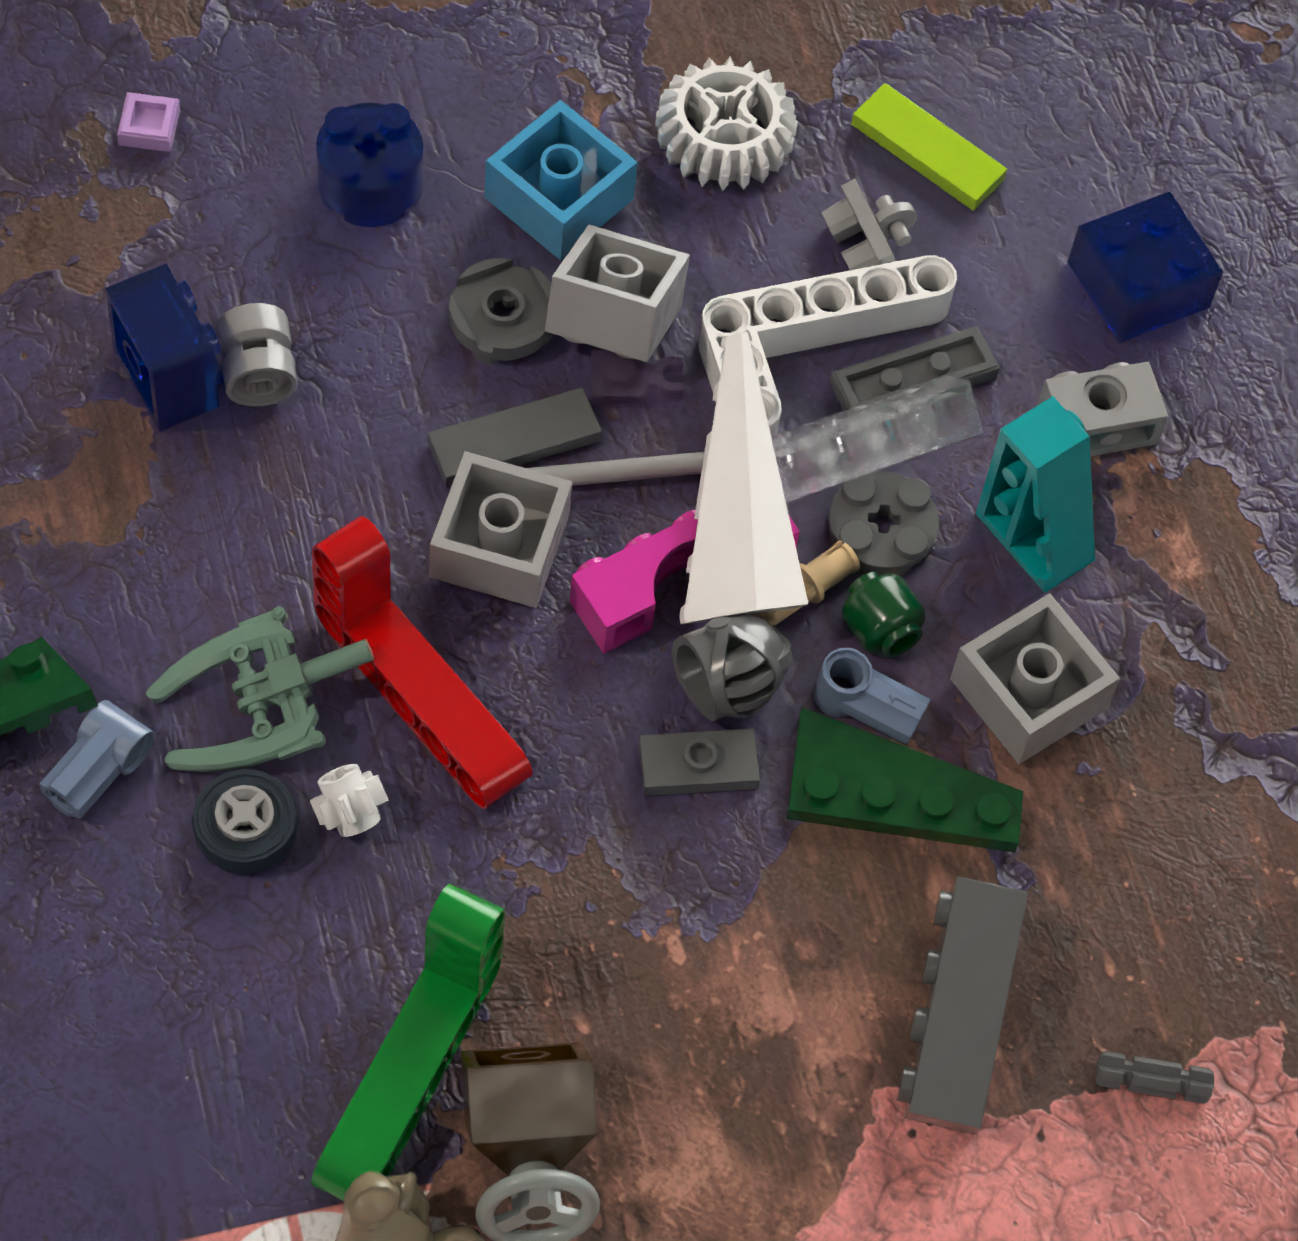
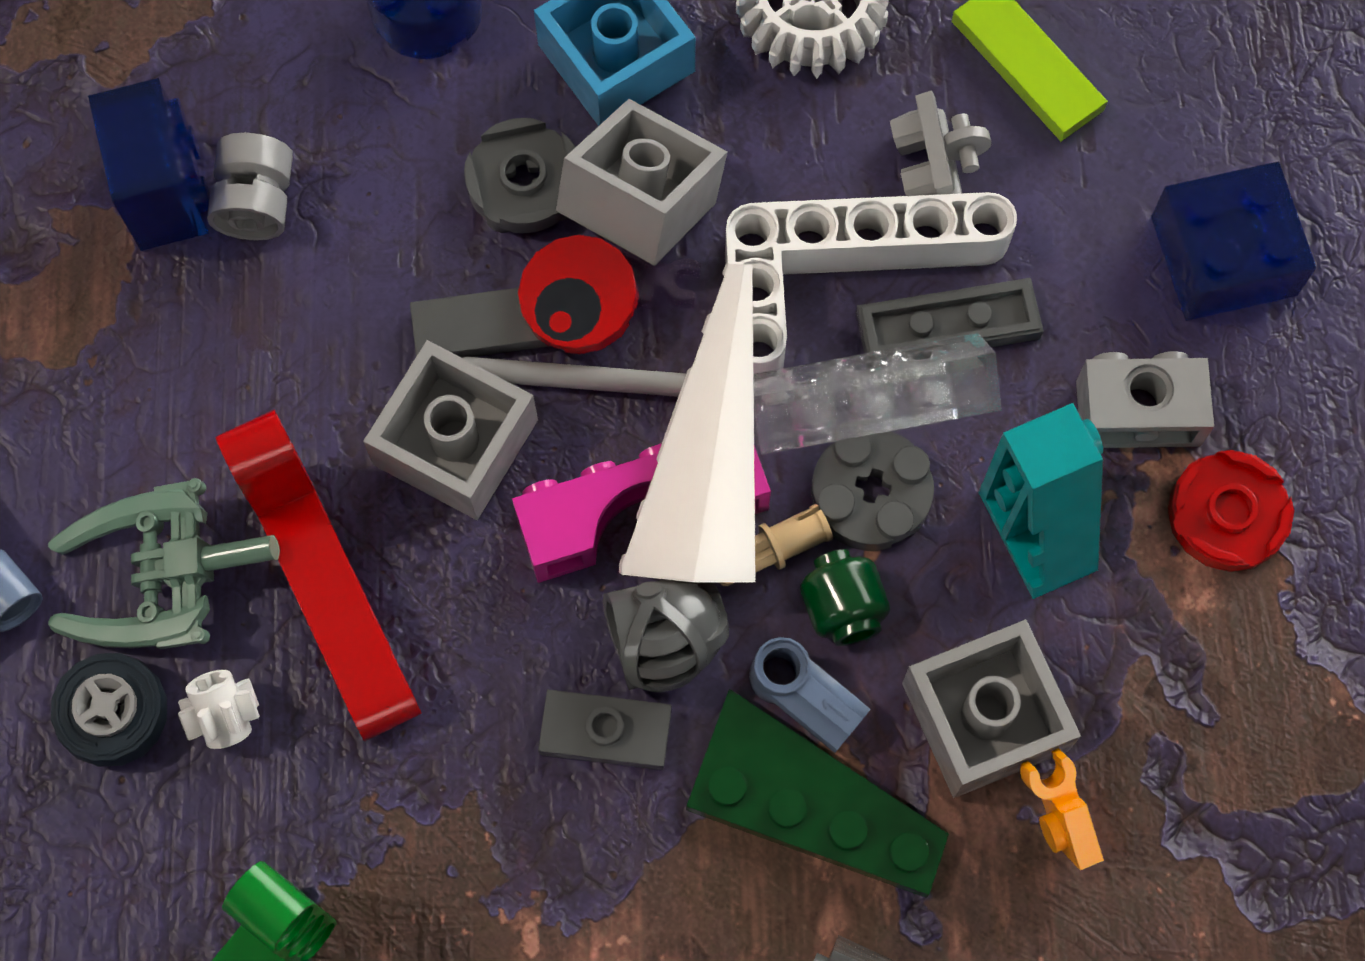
camera: 20 degrees right, 10 degrees up
none -> red tile [518,235,639,355]
none -> light orange plate [1020,748,1104,870]
none -> red tile [1168,450,1294,572]

